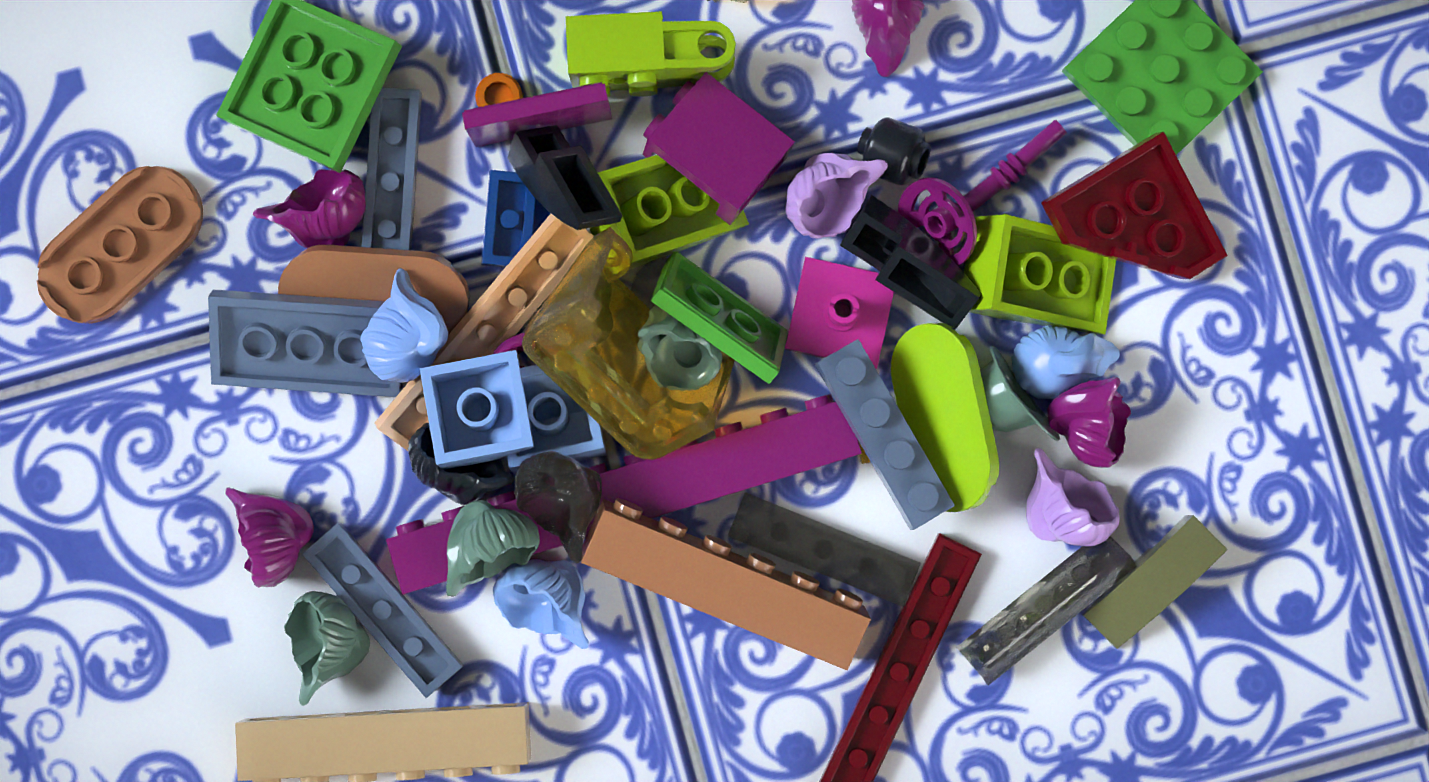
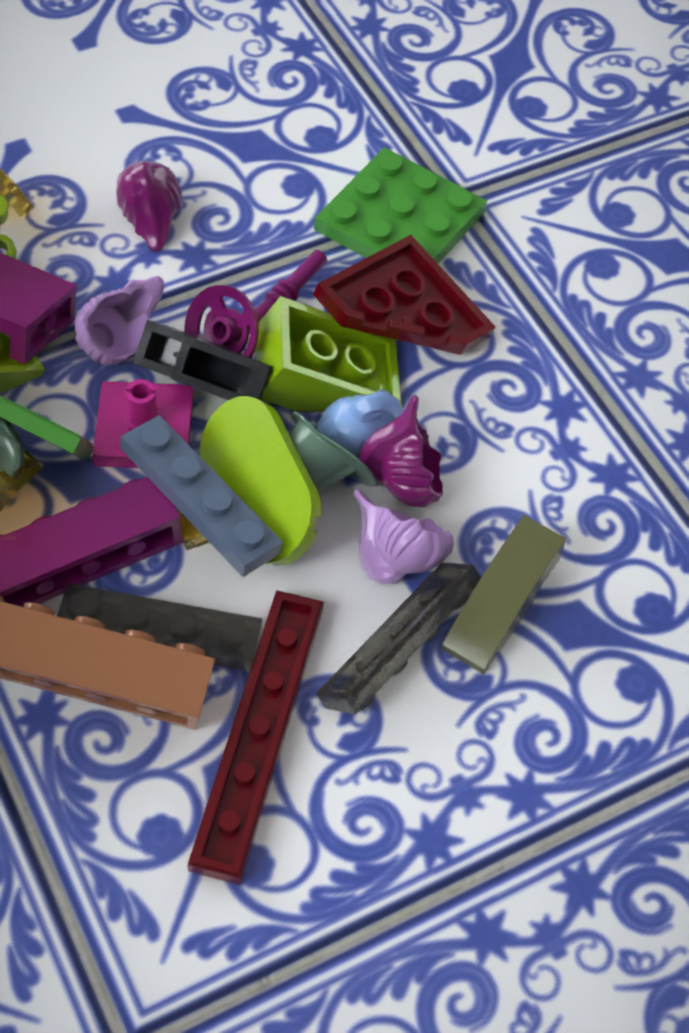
camera: 15 degrees left, 30 degrees down
black head [857,117,931,186] -> none

